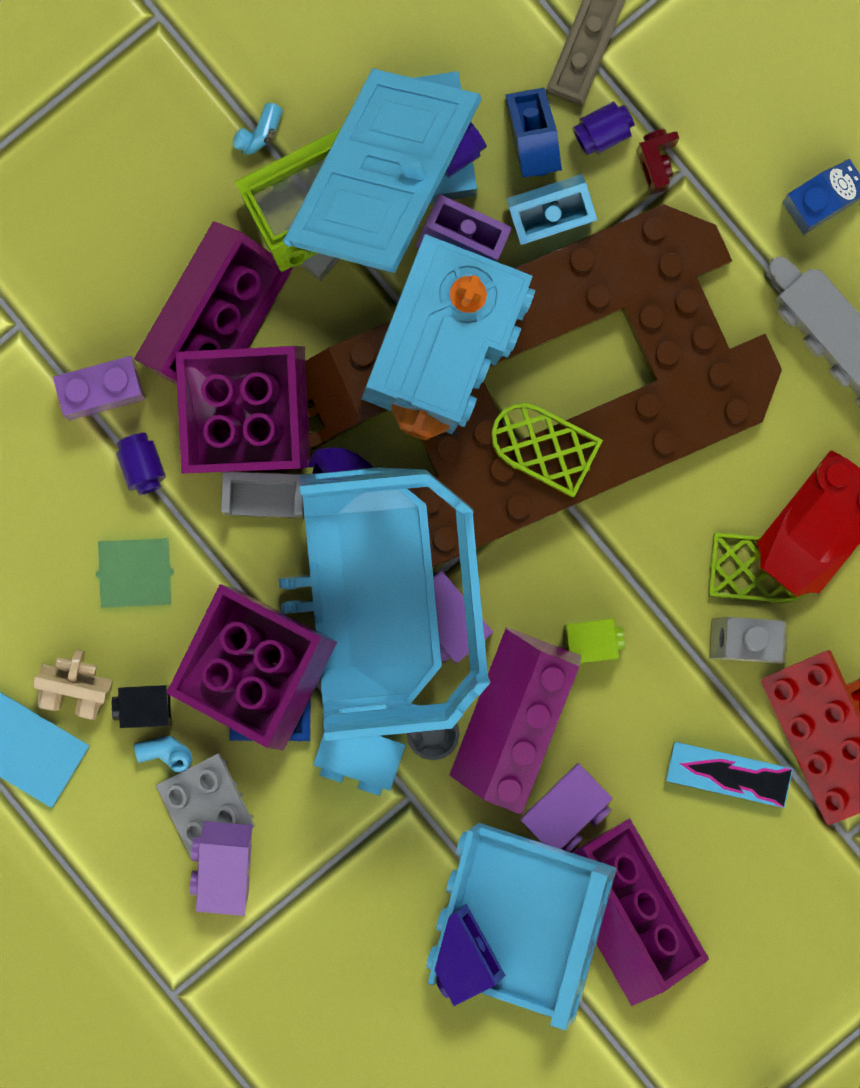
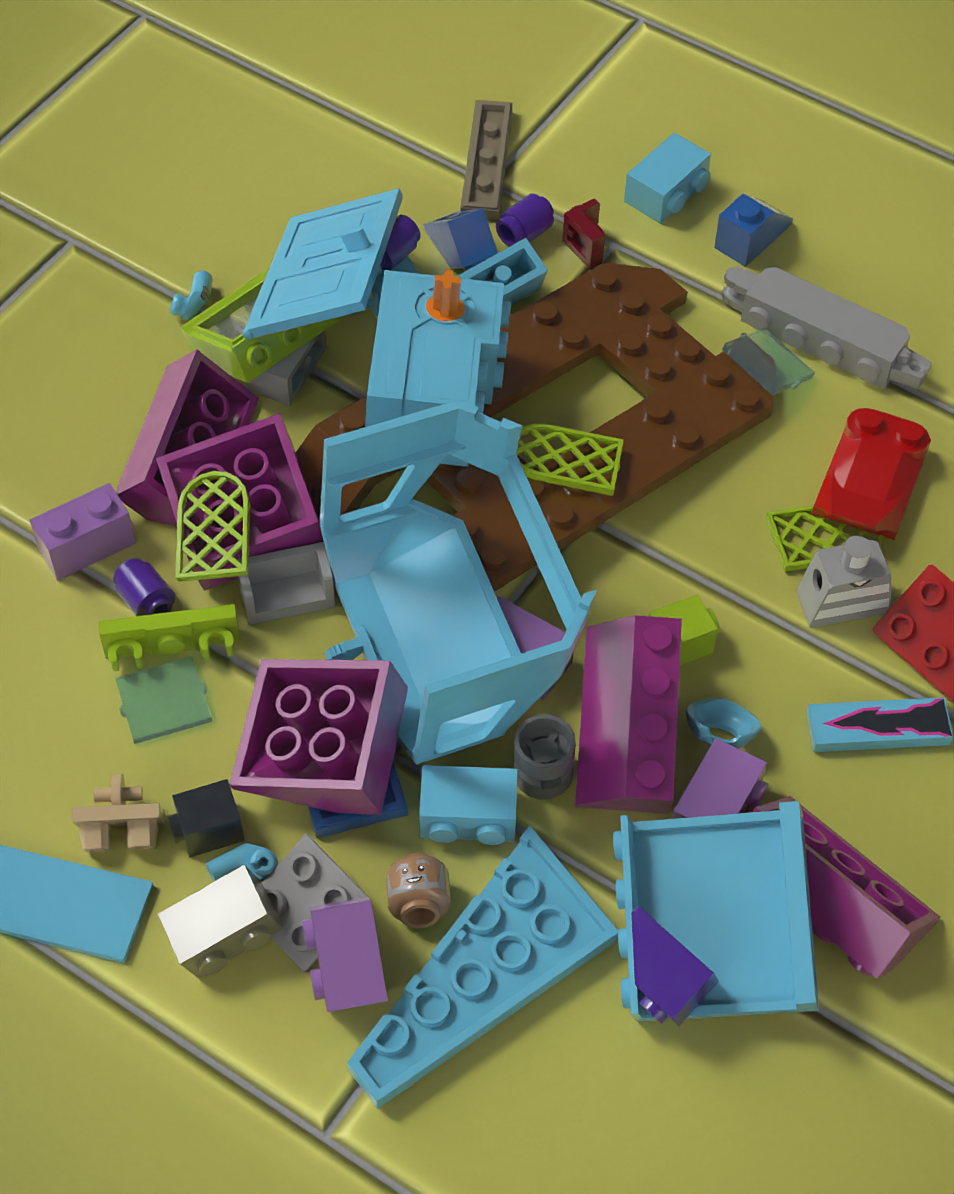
camera: 20 degrees left, 30 degrees down
none -> lime plate [98,604,240,671]
none -> brick [158,865,283,978]
none -> lime window [175,471,251,582]
none -> medium azure wing [347,825,618,1109]
none -> medium nougat head [386,853,451,928]
none -> medium azure brick [624,132,711,224]
none -> medium azure piece [685,698,762,748]
none -> clear light blue piece [722,328,815,395]

